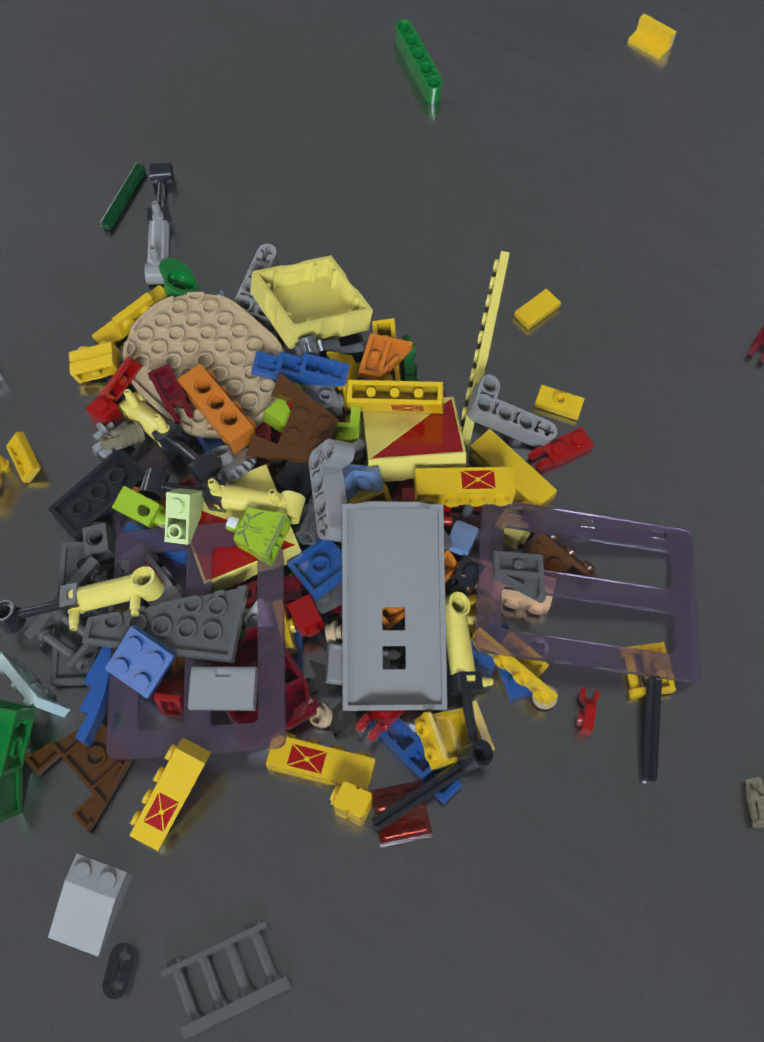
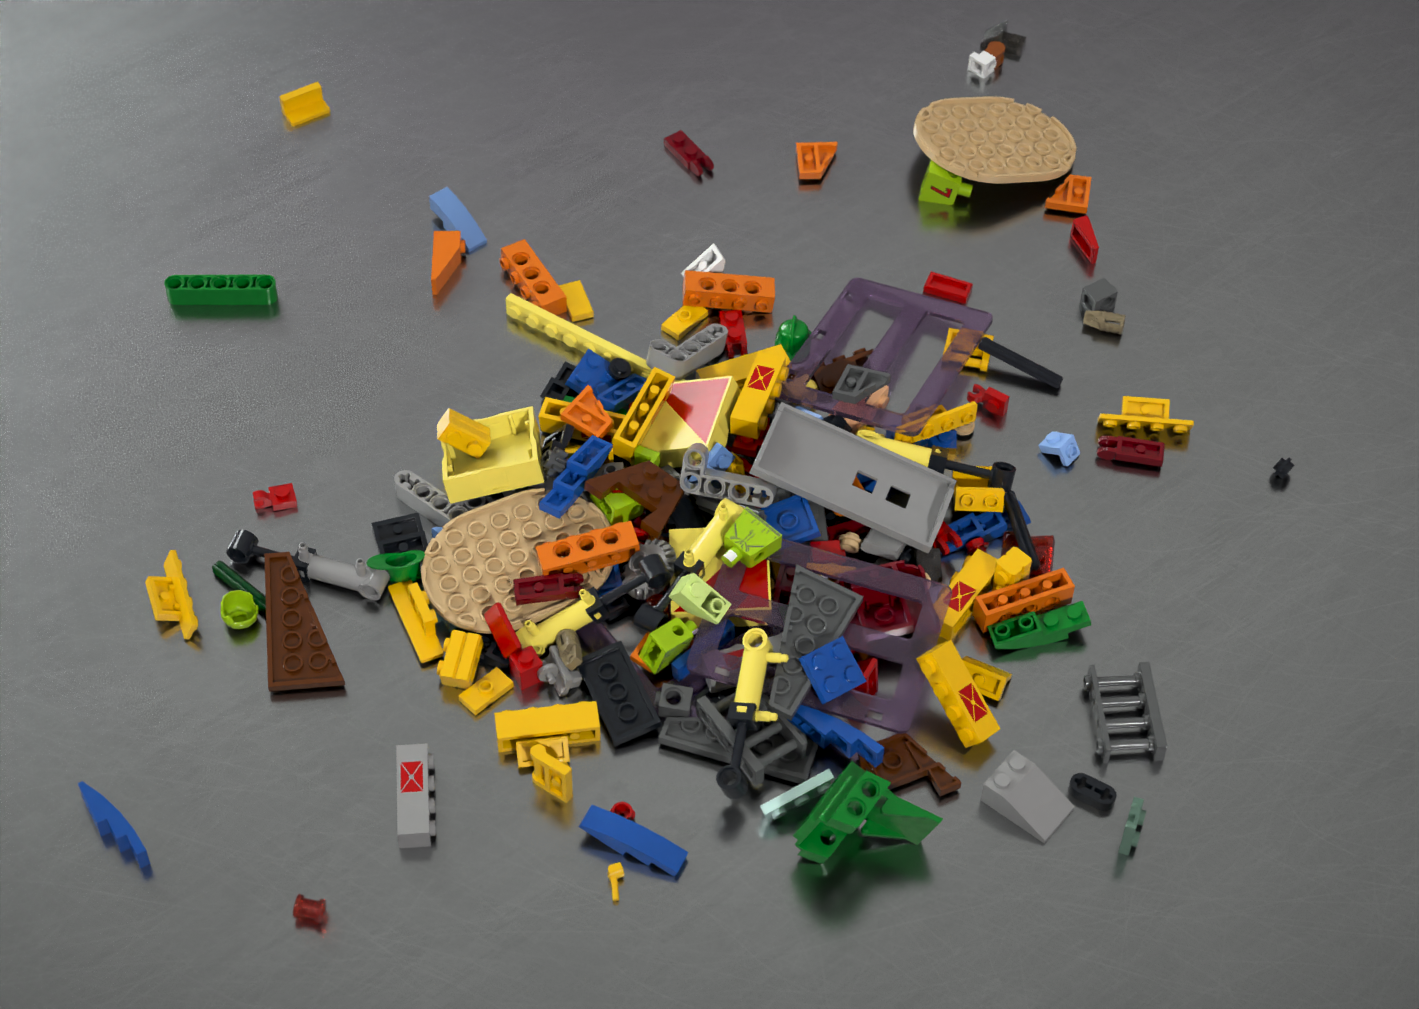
camera: 70 degrees left, 15 degrees down
light grey piece [188,667,258,711] -> none
none -> yellow bracket [145,550,198,639]
none -> lime hair [220,590,258,630]
none -> red plate [253,483,297,511]
none -> reddish brown wing [264,552,345,691]
none -> black slope [371,512,428,554]
none -> medium blue slope [429,187,487,252]
none -> orange slope [431,231,466,295]
none -> yellow brick [437,408,491,459]
none -> yellow plate [458,667,514,716]
none -> yellow brick [494,701,600,752]
none -> orange brick [499,239,567,316]
none -> black slope [540,362,576,401]
none -> blue plate [565,348,622,397]
none -> blue plate [596,373,647,413]
none -> black plate [608,358,631,381]
none -> white slope [681,243,726,277]
none -> orange brick [682,270,775,313]
none -> green piece [775,315,812,366]
none -> red tile [923,272,973,304]
none -> yellow panel [962,656,1012,701]
none -> red plate [966,537,989,556]
none -> orange brick [972,568,1075,633]
none -> green slope [987,601,1091,649]
none -> light blue bracket [1038,432,1080,466]
none -> dark red hinge [1097,435,1165,467]
none -> yellow bracket [1098,396,1194,433]
none -> sand green wing [1118,797,1146,856]

